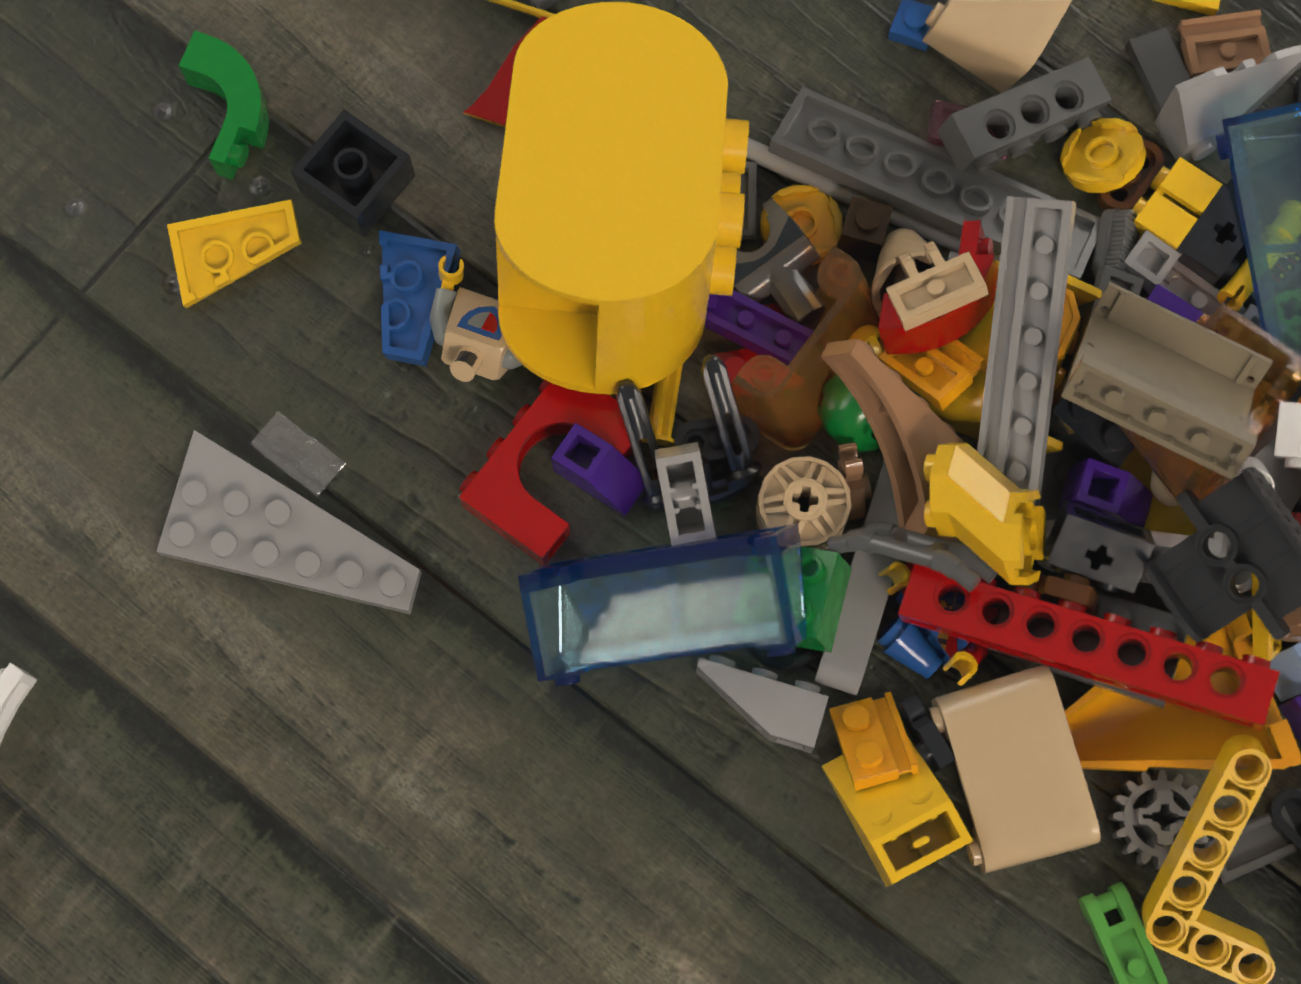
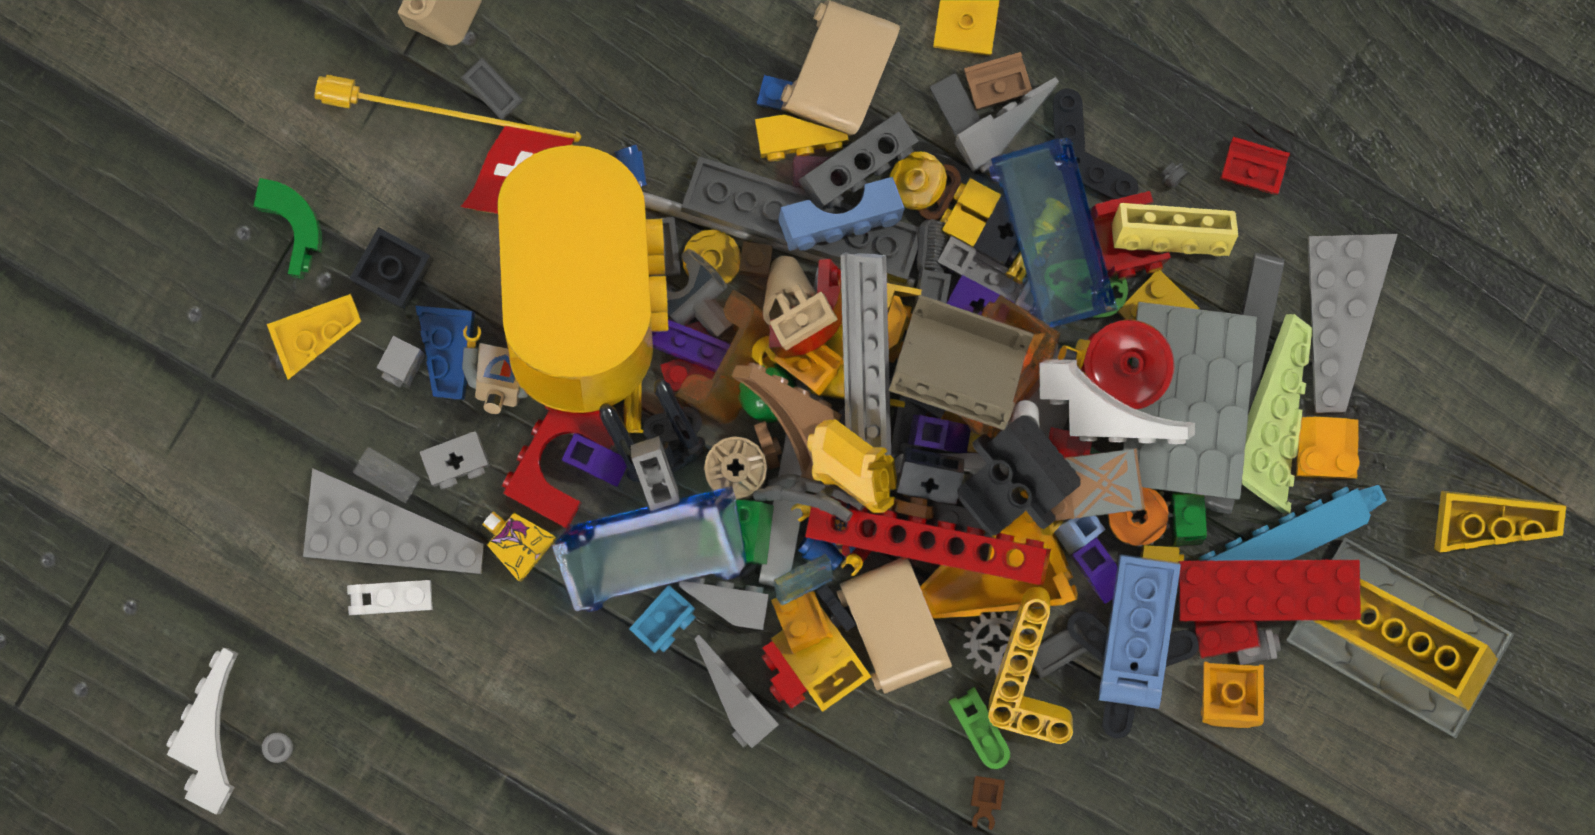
camera: 10 degrees left, 10 degrees up
none -> light grey tile [262,733,293,763]
none -> white plate [347,580,433,615]
none -> light grey brick [377,336,426,388]
none -> light grey brick [420,431,490,490]
none -> yellow torso [482,511,557,582]
none -> dark azure bracket [629,585,695,653]
none -> light grey wedge [695,635,779,748]
none -> yellow slope [755,115,848,162]
none -> red plate [761,641,807,709]
none -> clear light blue plate [774,554,833,605]
none -> medium blue arch [778,177,904,251]

